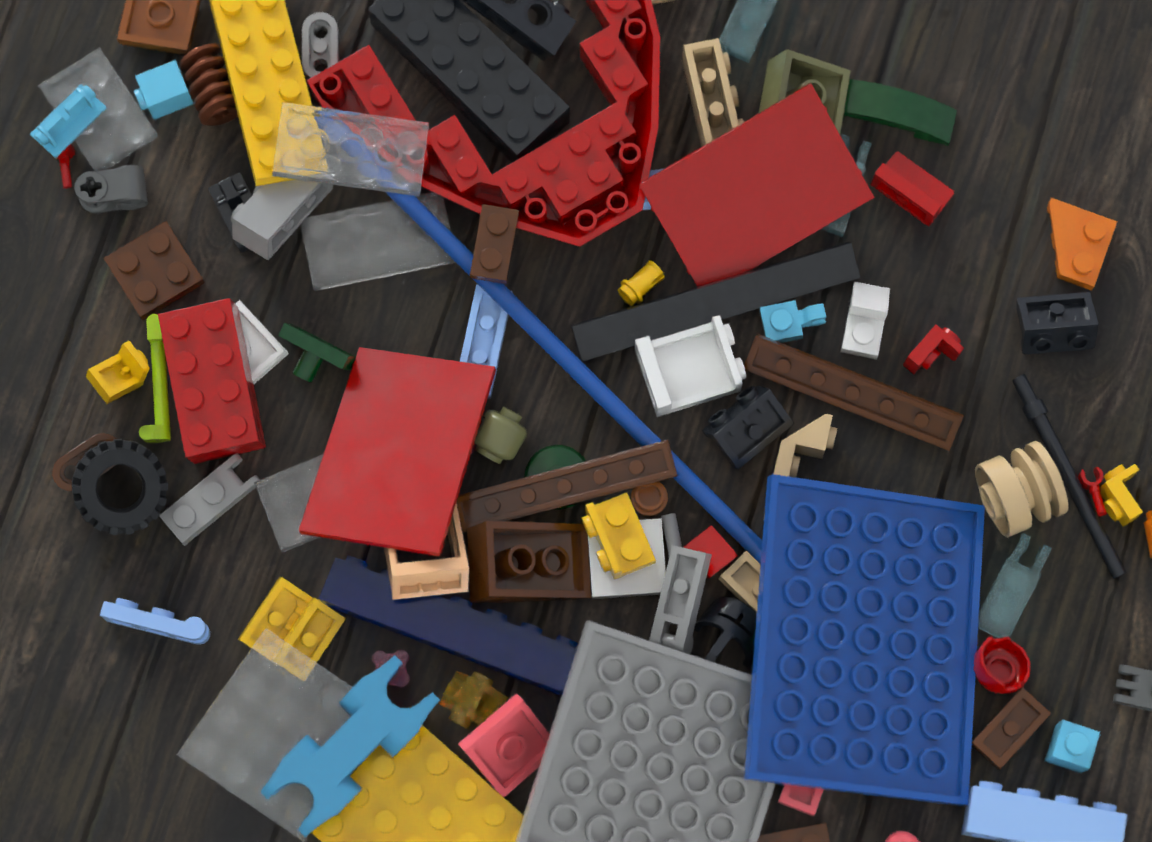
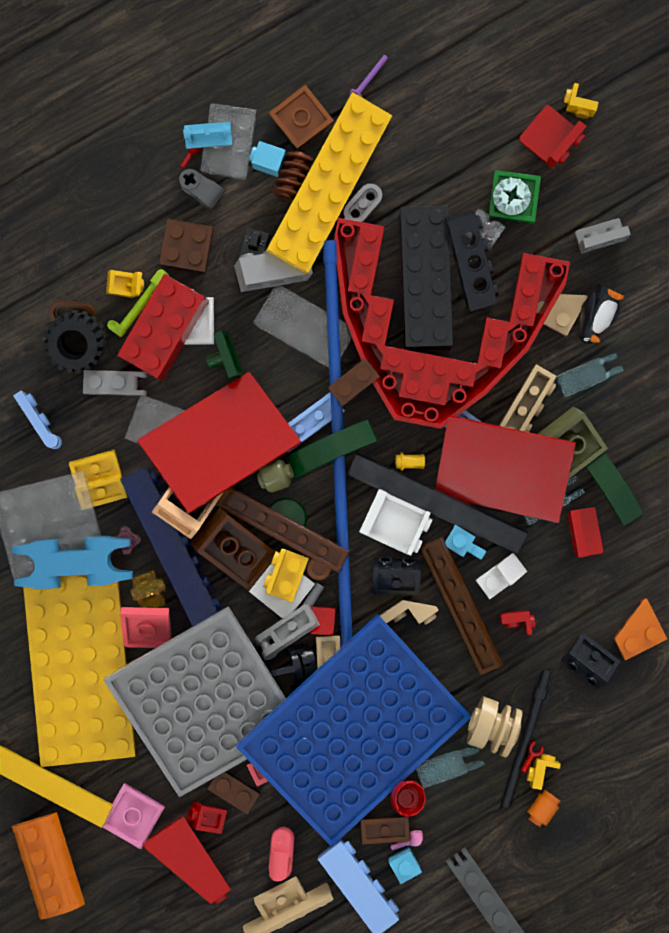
camera: 45 degrees right, 10 degrees up
clear plate [272,102,429,196] -> none
none -> dark green slope [285,420,378,480]
none -> bright pink hand [391,830,423,850]

